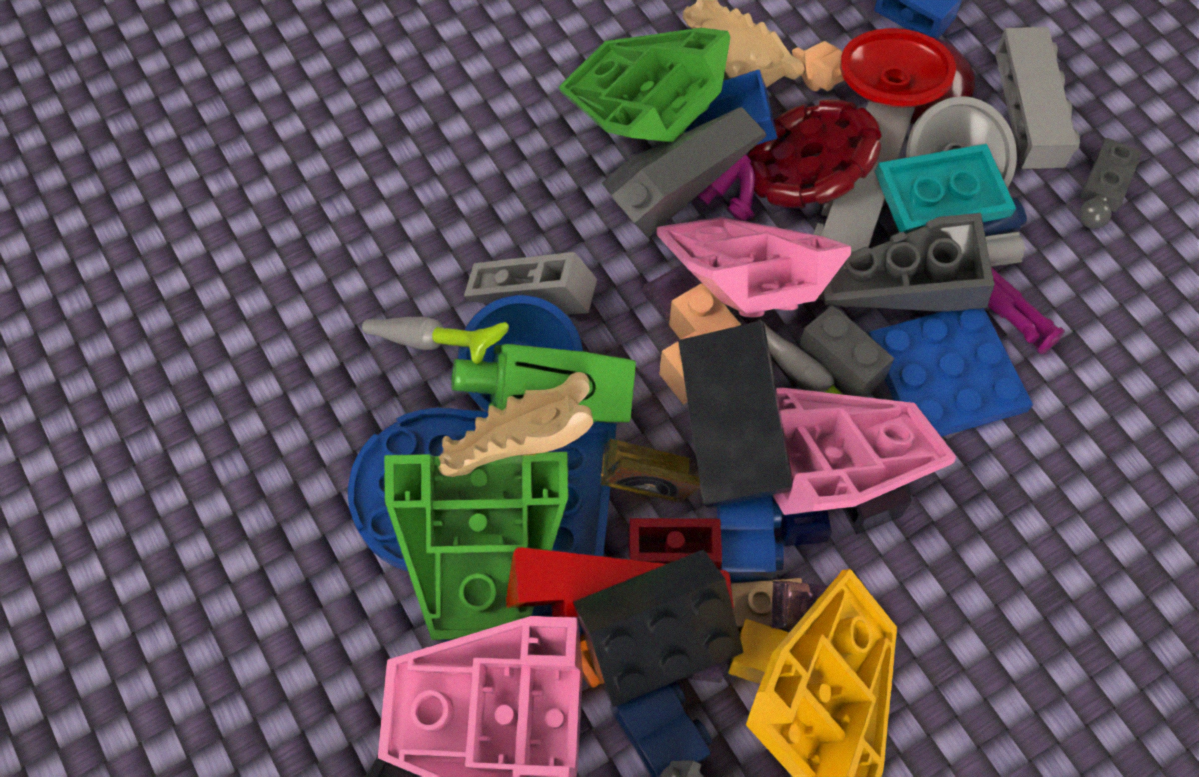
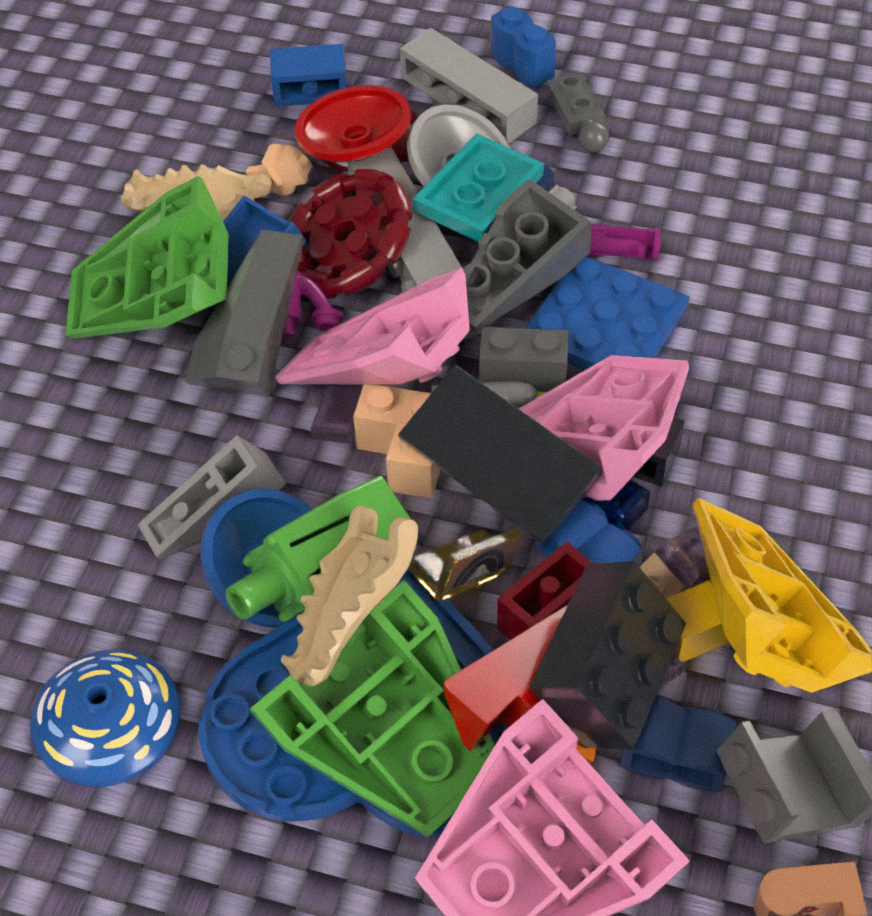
camera: 40 degrees left, 10 degrees down
piece [362,317,509,364] -> none
none -> blue dish [30,649,181,787]
none -> blue brick [491,6,556,88]

